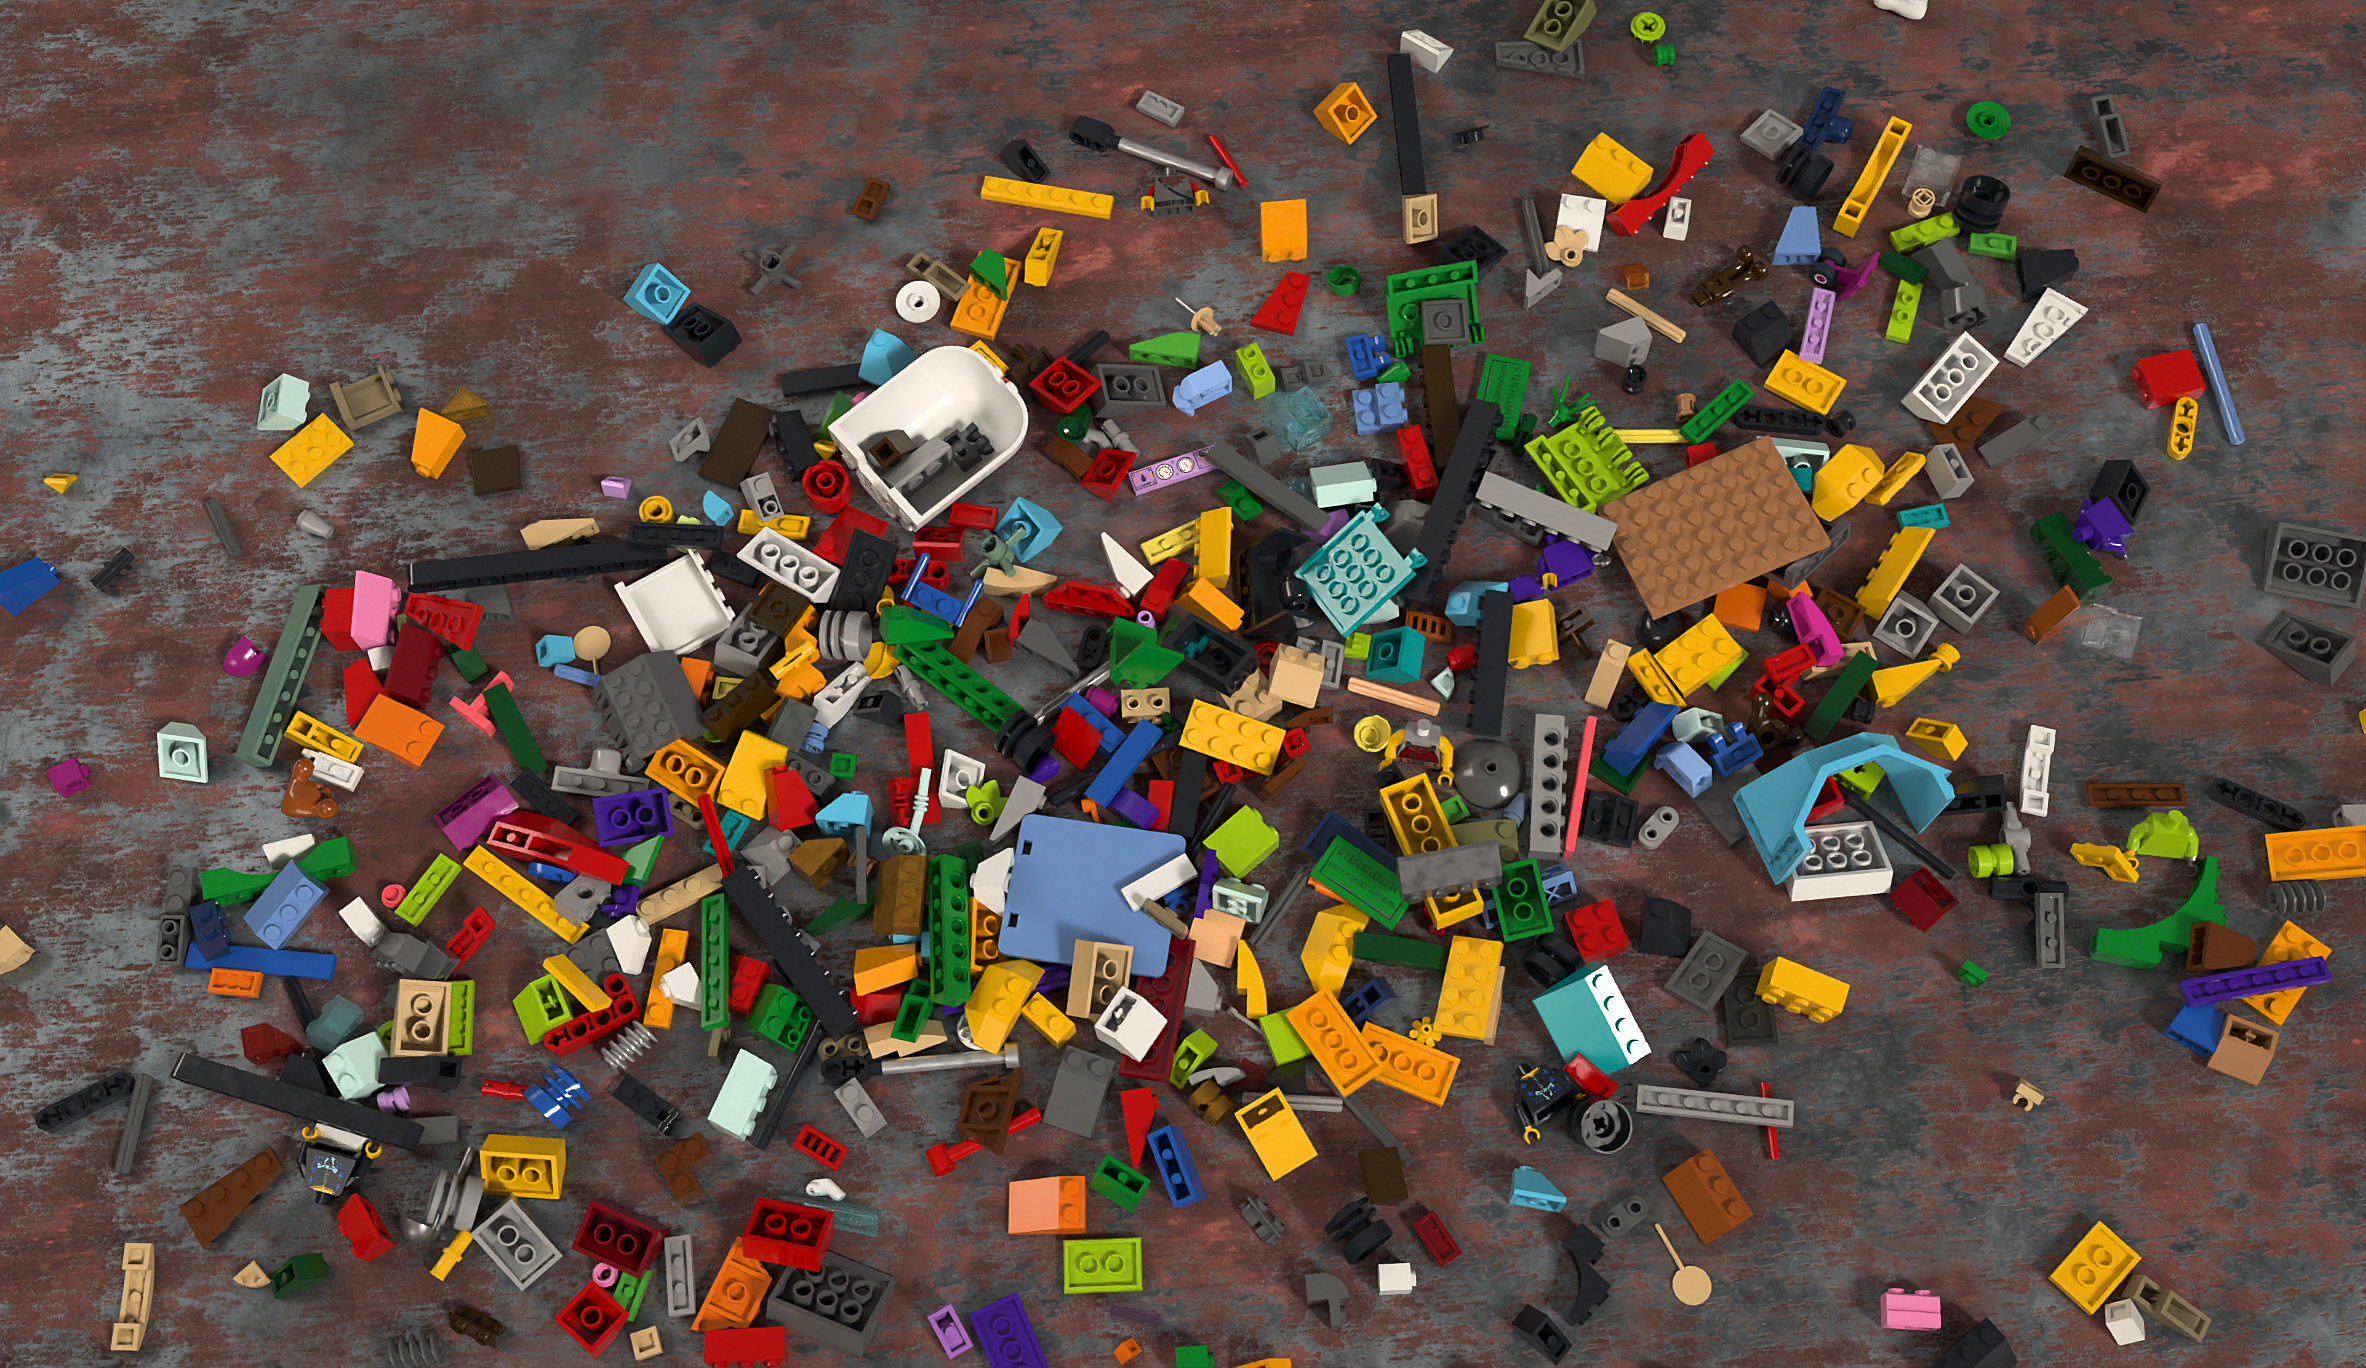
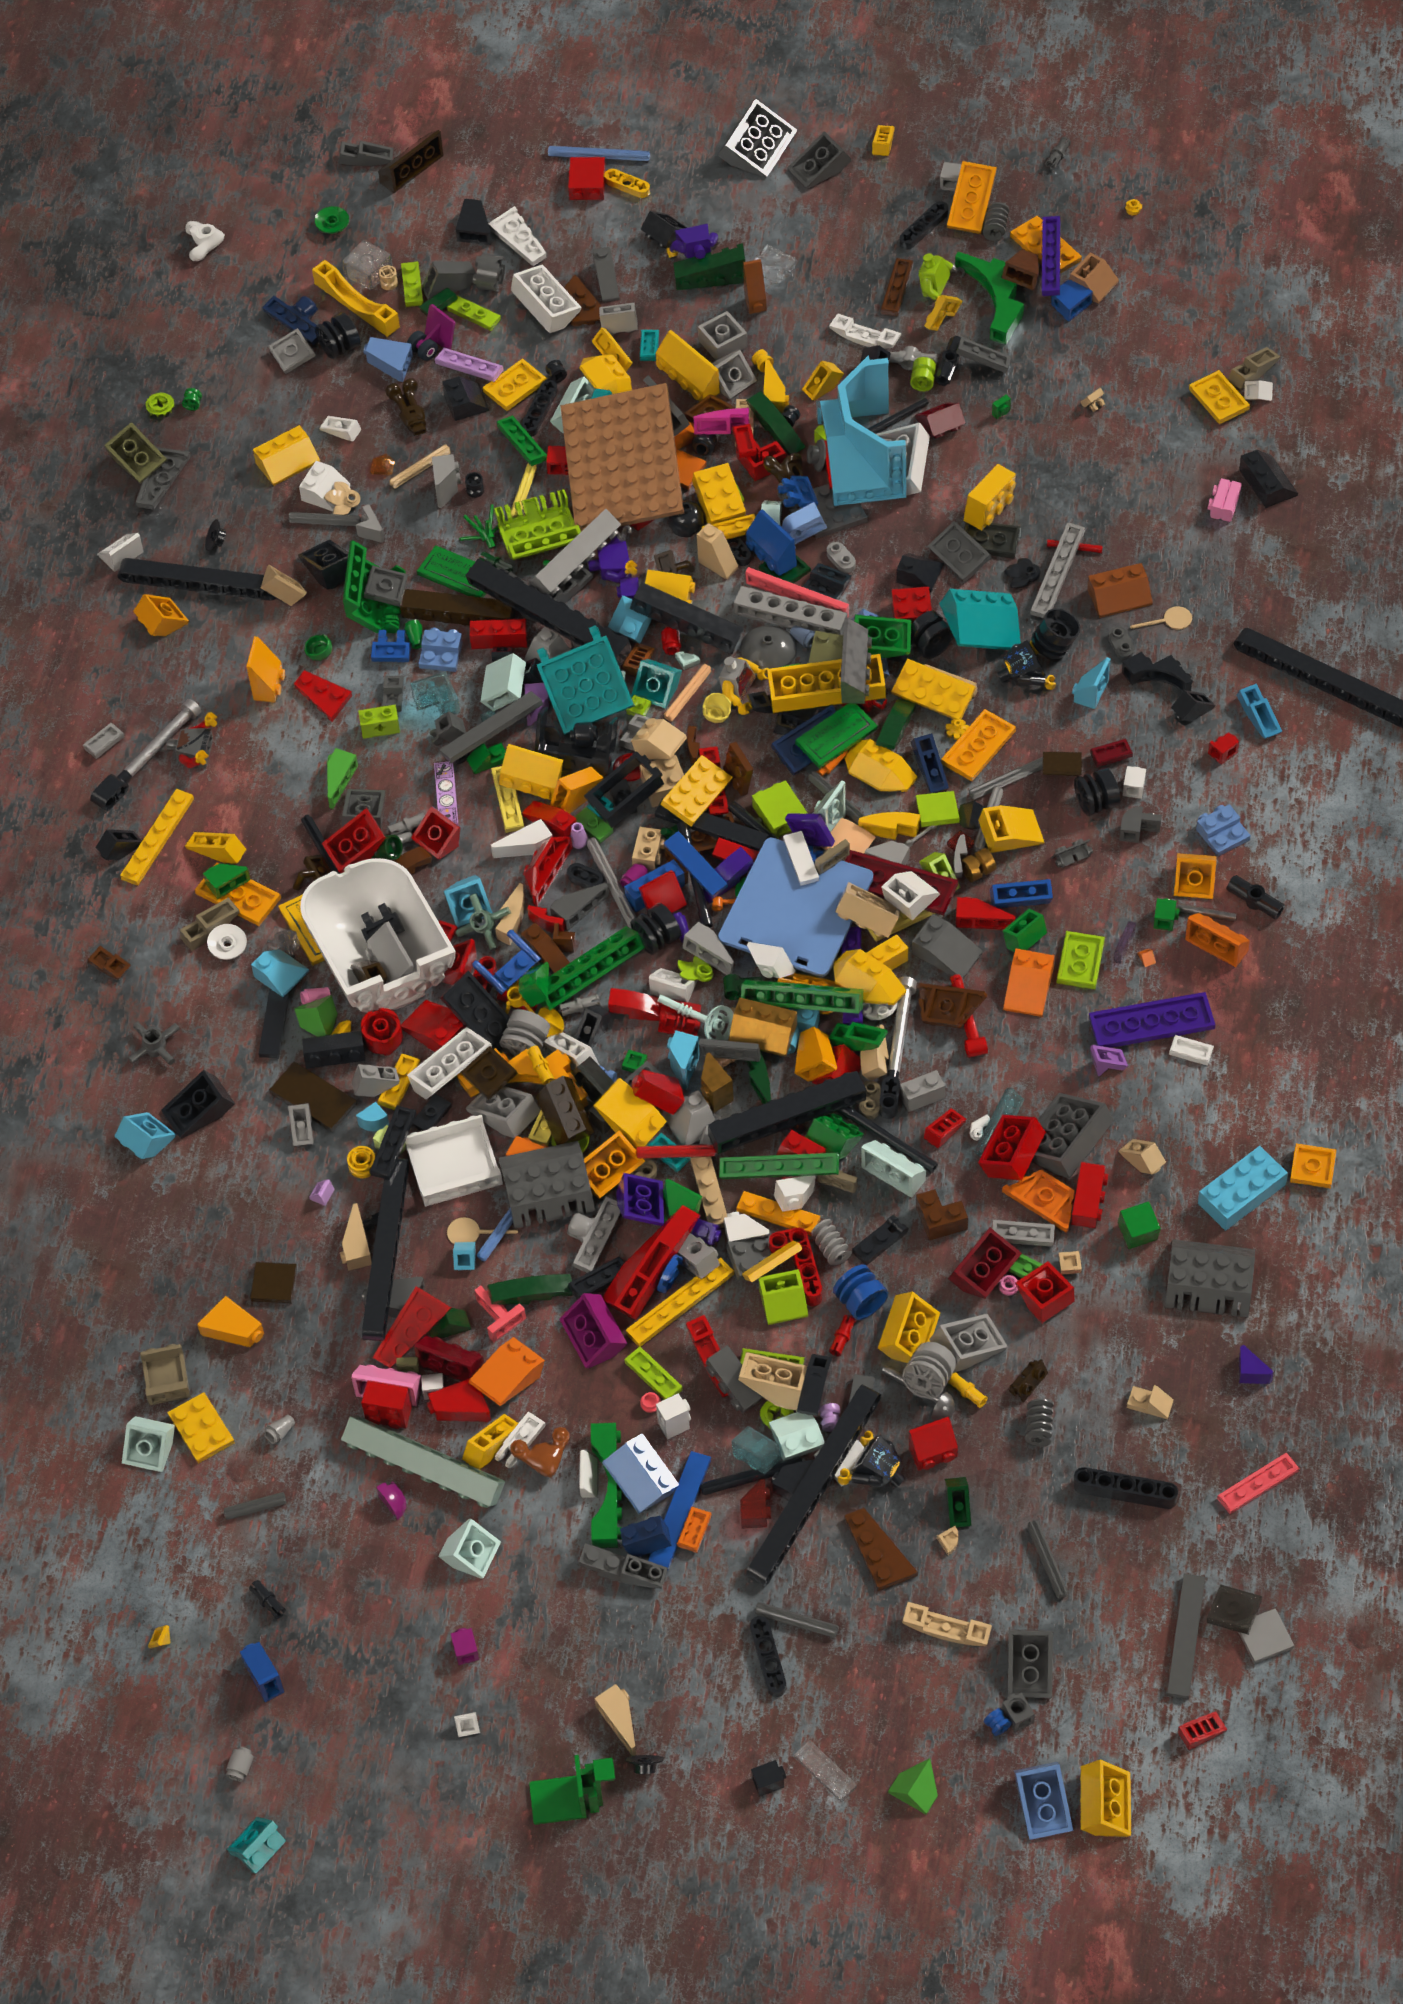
camera: 75 degrees left, 10 degrees down
dark grey brick [370,932,429,974] -> none
clear yellow slope [441,386,493,423] -> none
green piece [1107,617,1184,690] -> none
light blue piece [1172,360,1232,417] -> none
tan piece [1175,297,1221,336] -> none
red bar [1208,134,1248,188] -> none
light orange plate [1285,986,1386,1098] -> none
red tile [1562,1052,1618,1098] -> none
red arch [1604,131,1715,237] -> none
medium nougat bush [1675,393,1696,423] -> none
black wheel [1952,175,2010,234] -> none
bright green plate [1968,232,2017,260] -> none

